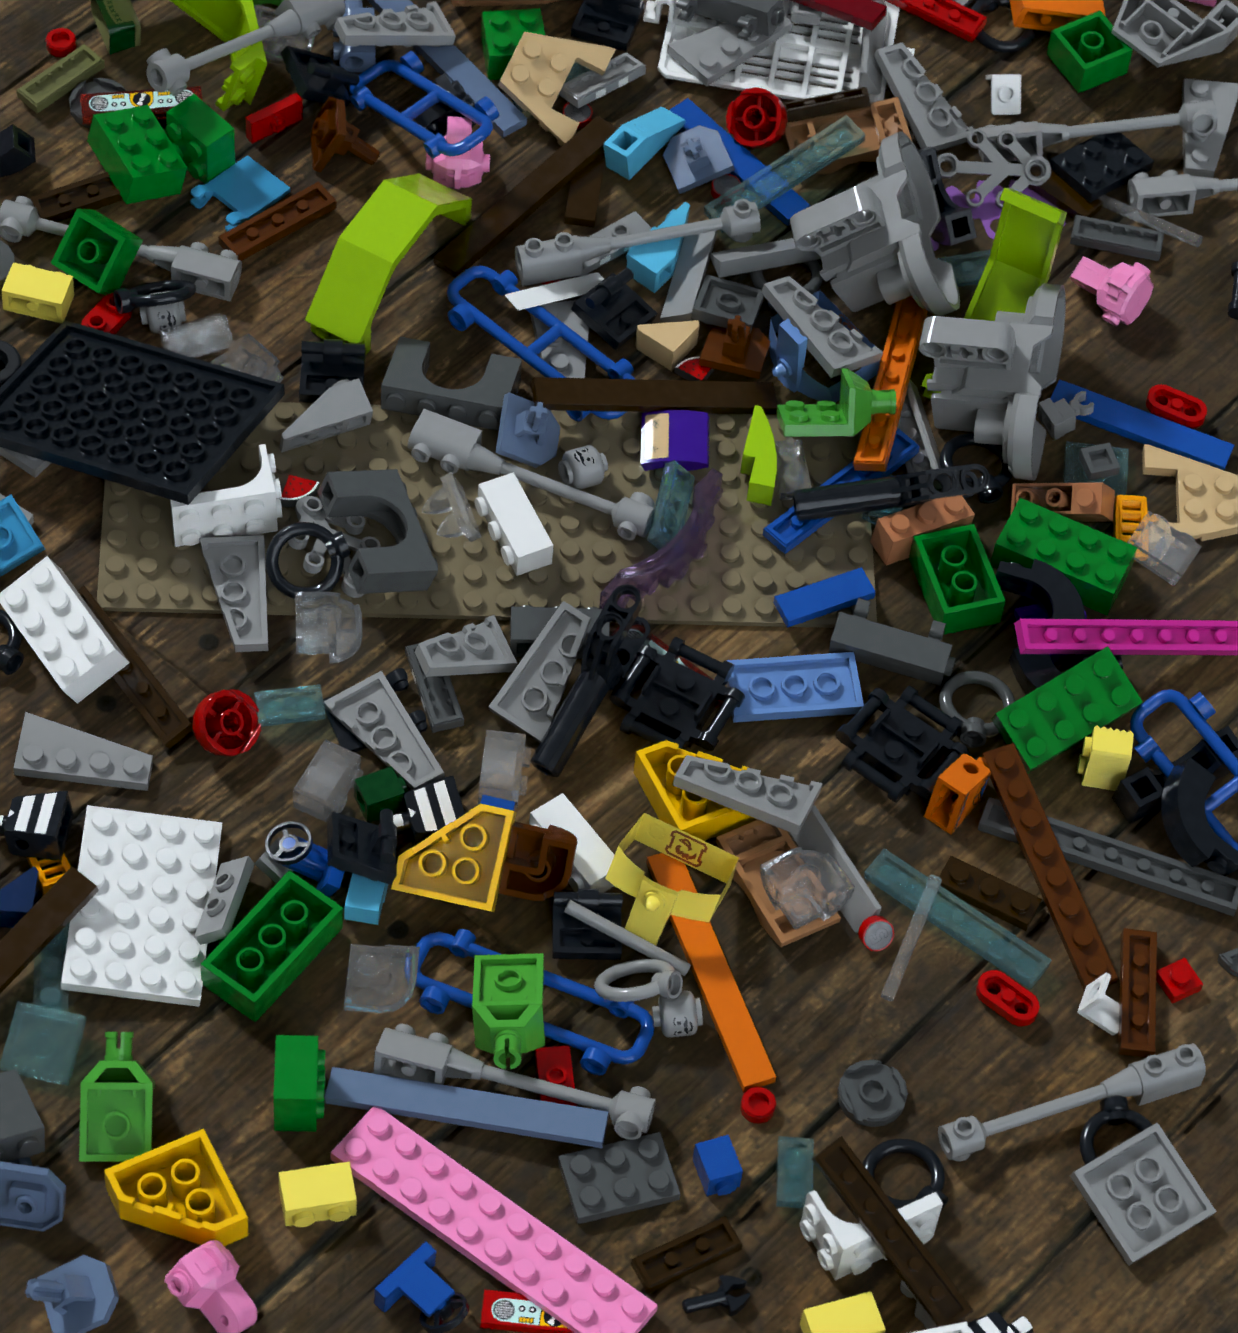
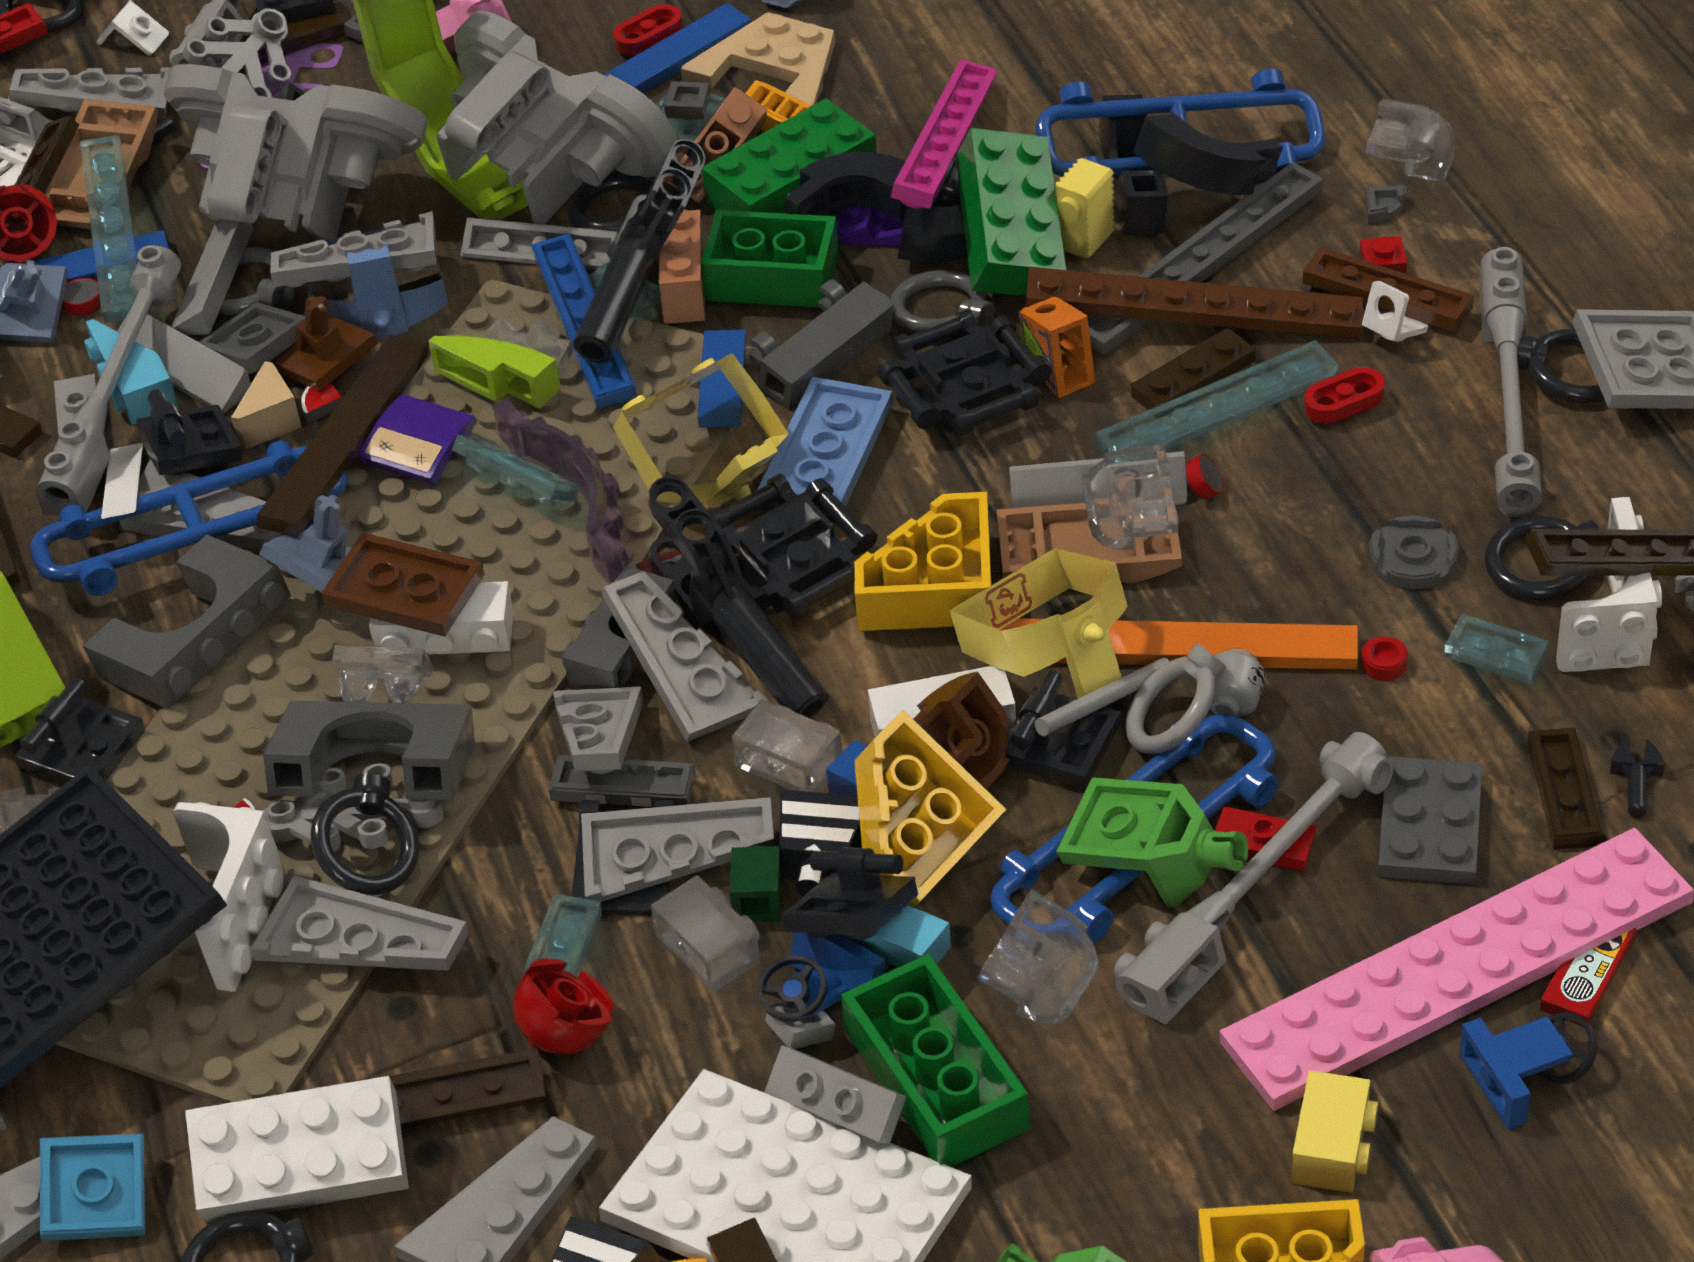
camera: 55 degrees left, 10 degrees down
green brick [273,1035,325,1132] -> none
light grey slope [279,378,373,453] -> none
clear brick [295,592,363,664] -> none
sand blue tile [325,1067,609,1148] -> none
light grey bar [408,409,655,540] -> none
light grey head [558,445,608,490] -> none
light grey wing [673,755,823,835] -> none
blue brick [692,1135,743,1196] -> none
bright green plate [777,368,896,437] -> none
orange tile [853,296,928,472] -> none
clear bar [881,875,942,1001] -> none
clear brick [1126,511,1202,586] -> none
none -> reddish brown plate [321,532,485,637]
none -> light yellow piece [613,353,789,506]

